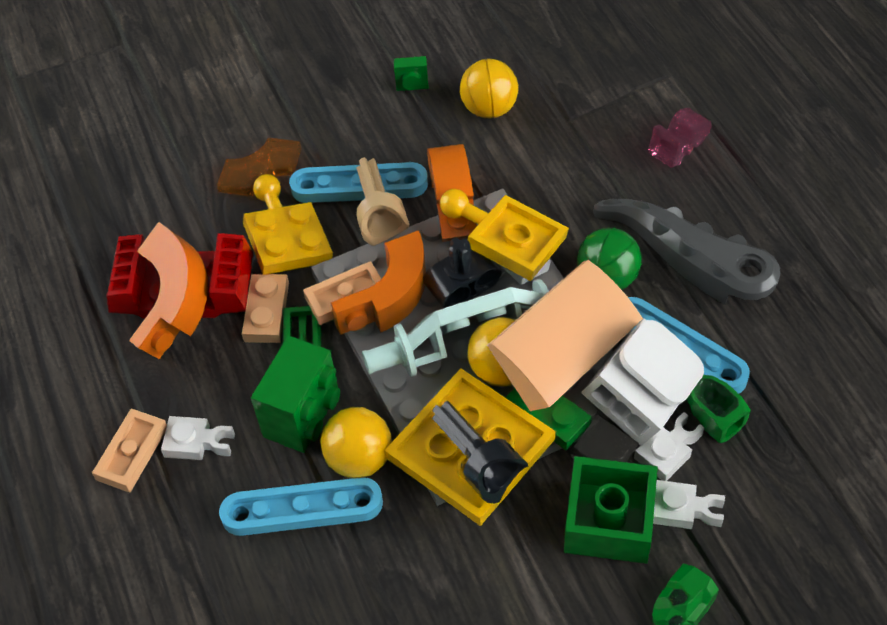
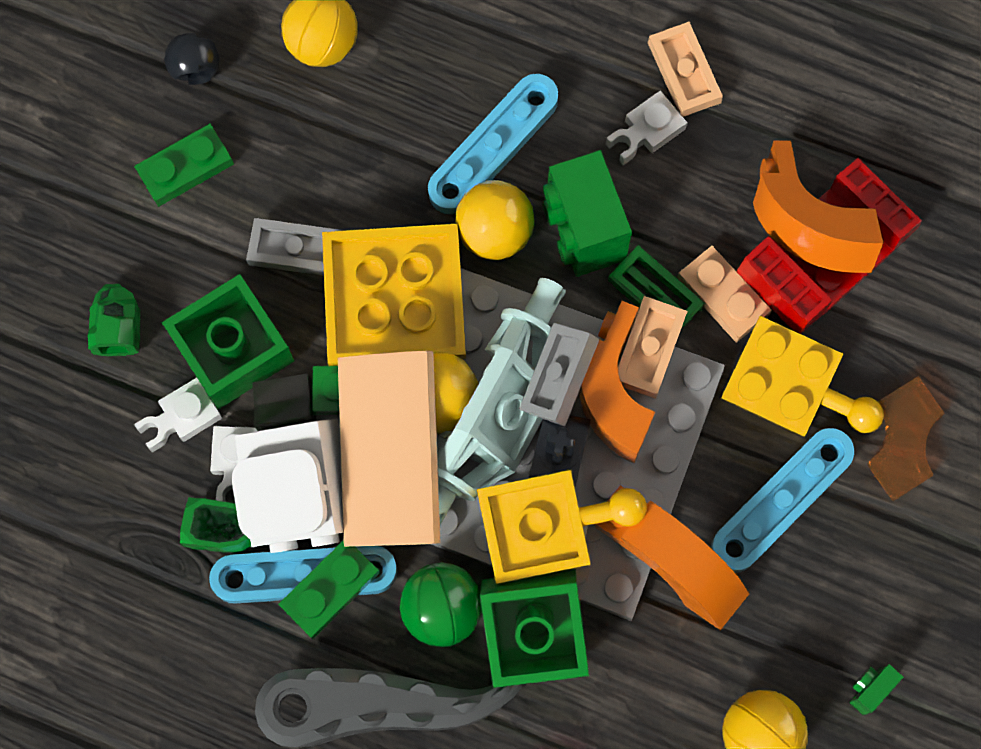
camera: 135 degrees right, 20 degrees up
tan piece [356,157,409,246] -> none
black piece [432,401,528,504] -> none
none -> light grey plate [246,218,342,276]
none -> green plate [278,540,380,640]
none -> green brick [480,568,589,688]
none -> light grey plate [519,323,600,426]

